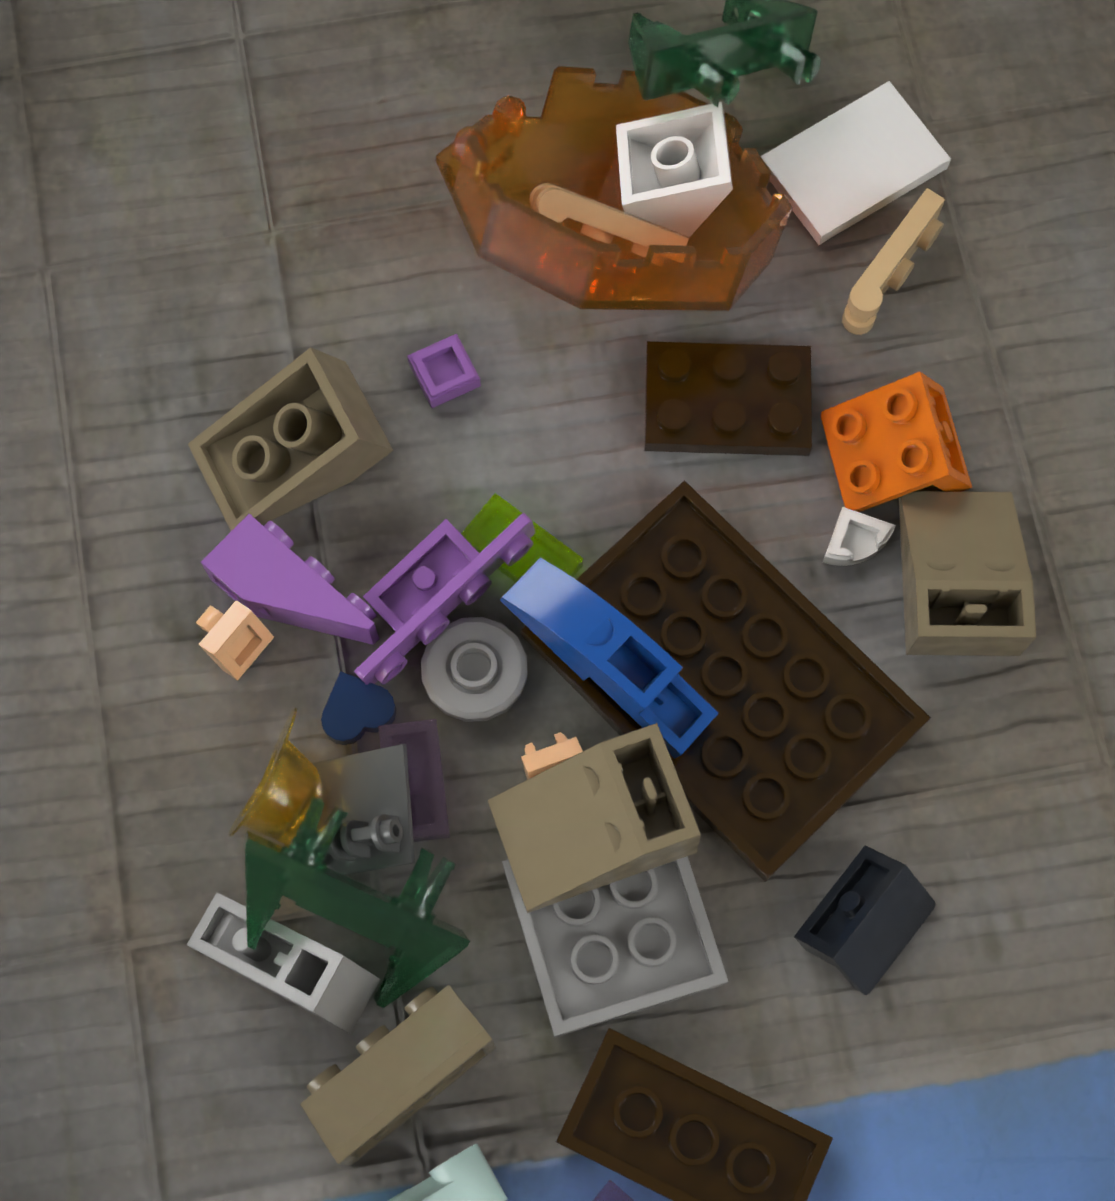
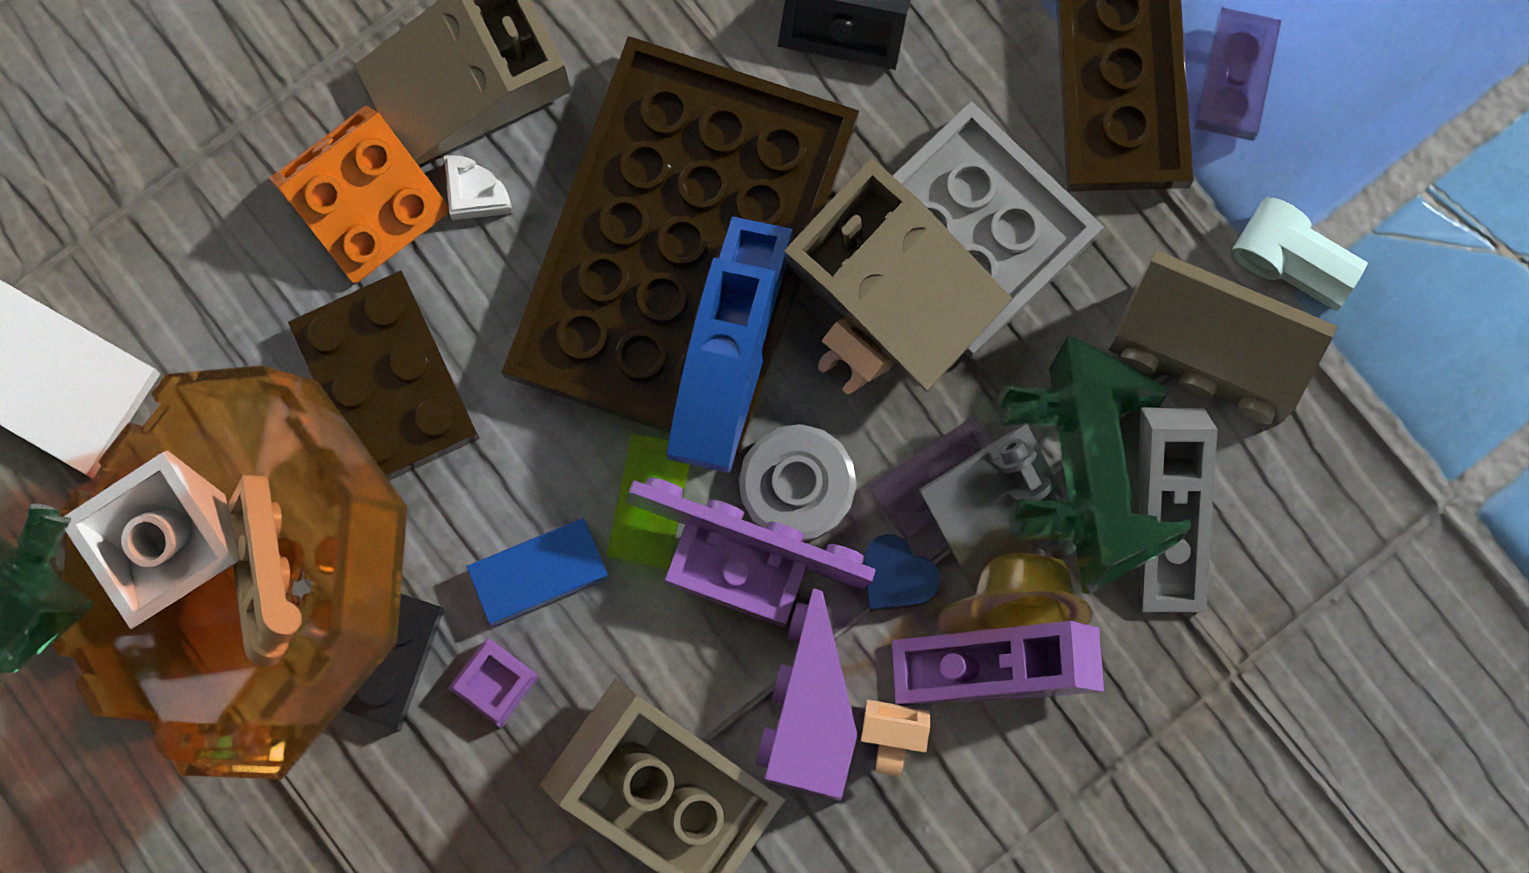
camera: 115 degrees left, 5 degrees up
tan plate [842,188,945,335] -> none
none -> black plate [337,587,444,730]
none -> blue tile [466,518,609,627]
none -> medium lavender slope [892,621,1104,705]

